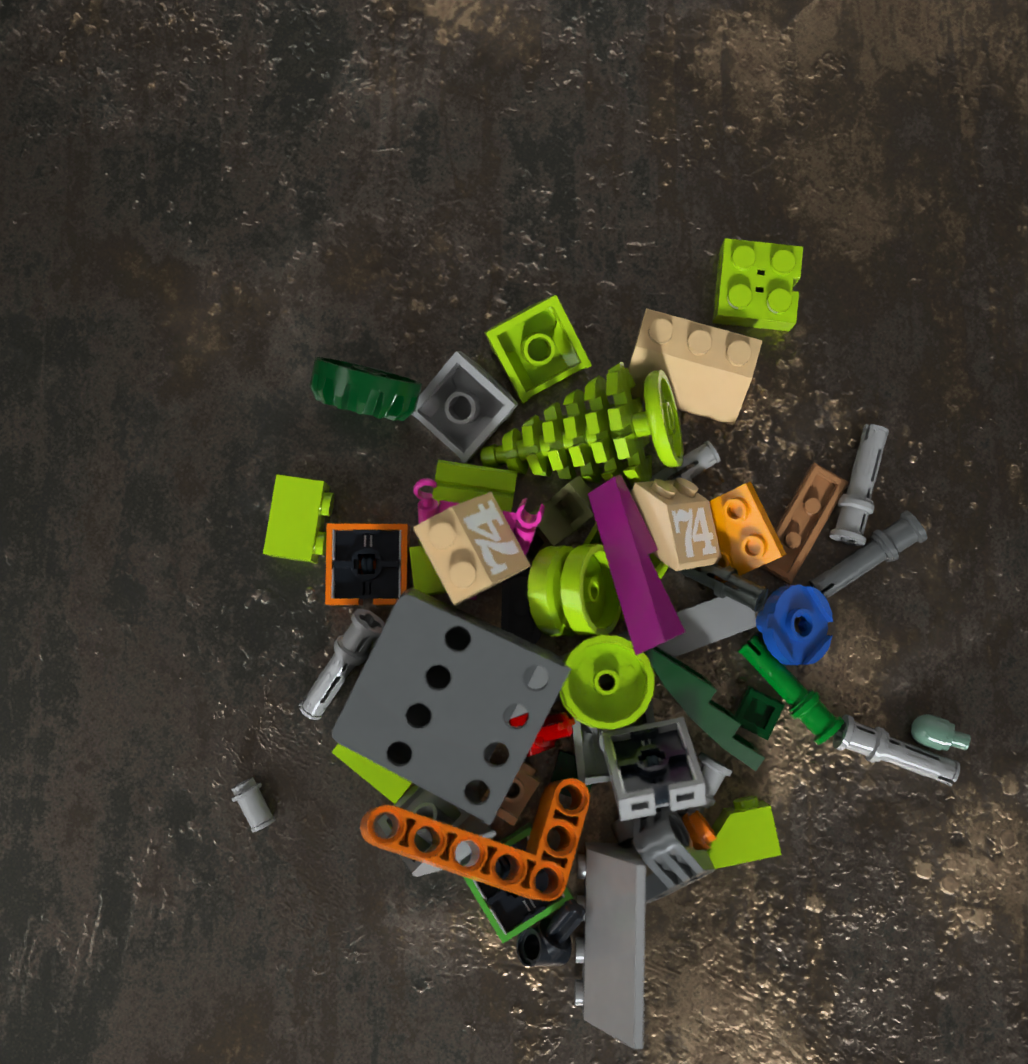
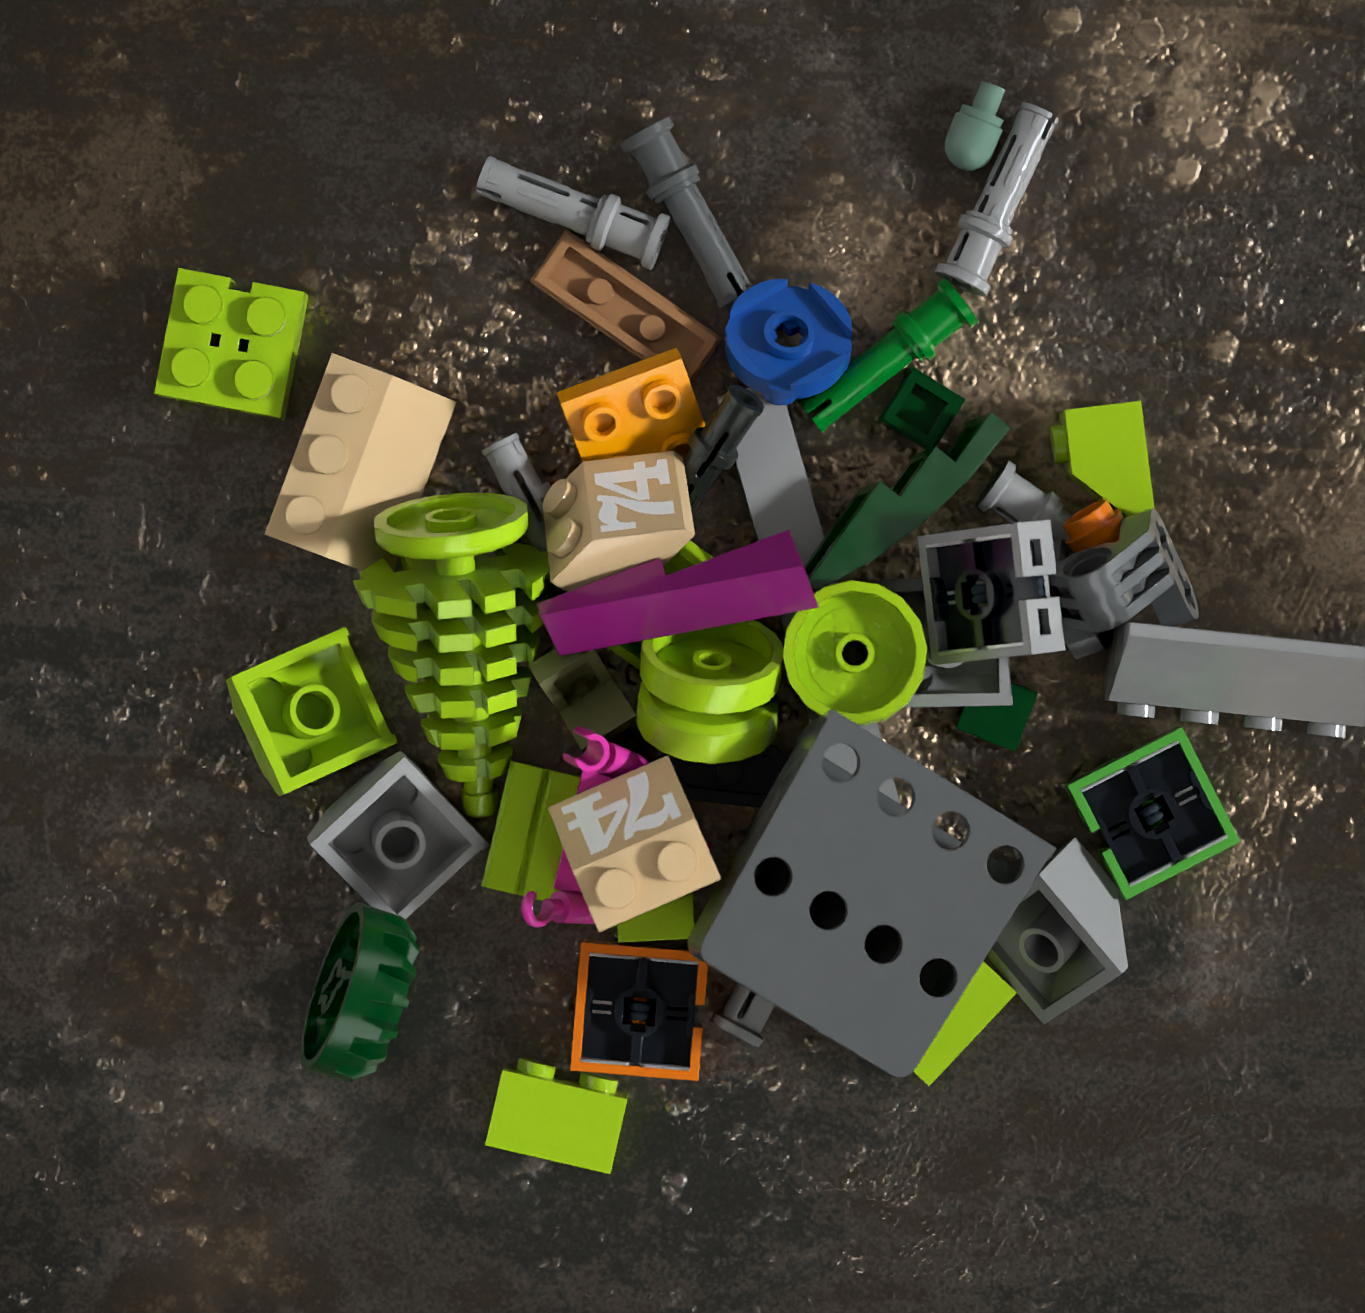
camera: 90 degrees left, 5 degrees up
light grey pin [231,777,276,833] -> none
light grey pin [299,609,385,720] -> none
orange beam [360,778,590,901] -> none
light nougat brick [480,758,540,826] -> none
red axle [509,712,576,757] -> none
black axle [516,899,585,967] -> none

